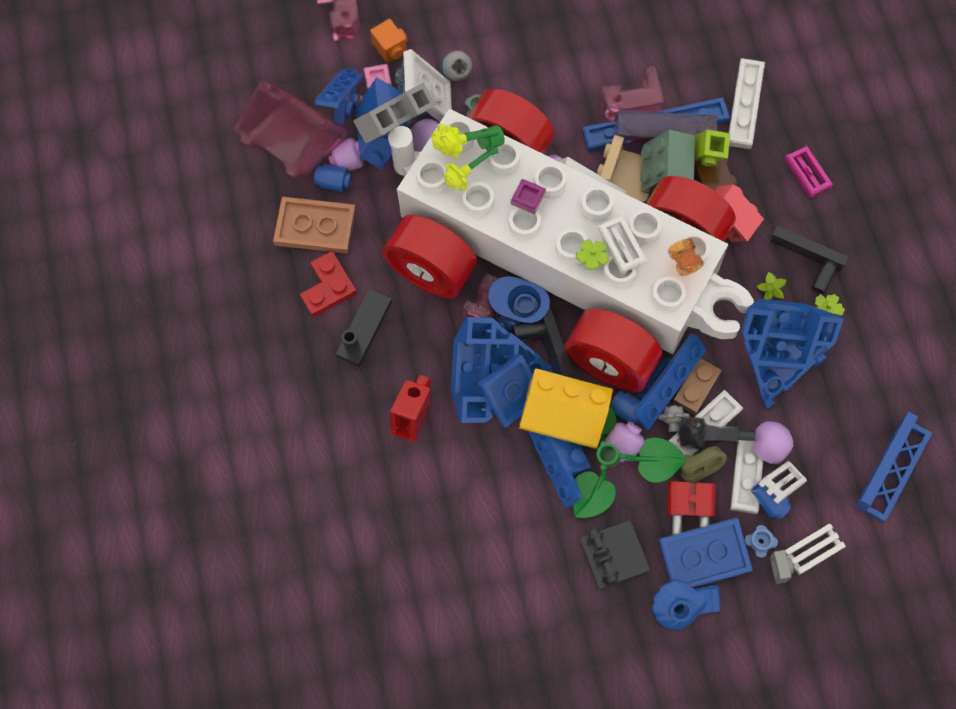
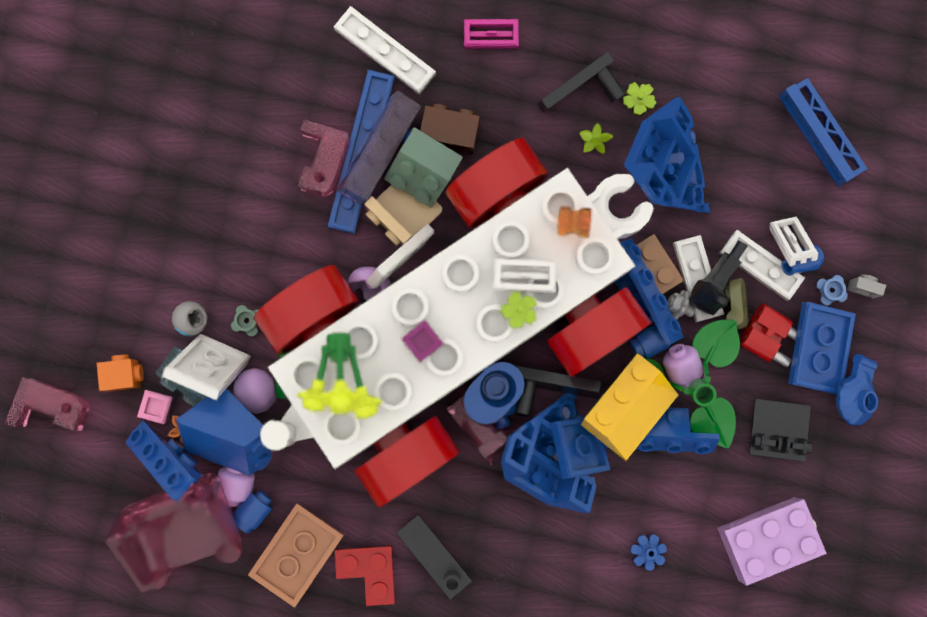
camera: 70 degrees left, 15 degrees up
light grey arch [353,82,435,144] -> none
red torso [390,375,431,442] -> none
lime brick [694,130,730,167] -> none
coral brick [715,184,764,242] -> none
lavender hair [752,421,793,464] -> none
white tile [785,524,846,575] -> none
none -> blue plant [630,534,667,571]
none -> lavender piece [717,497,827,586]

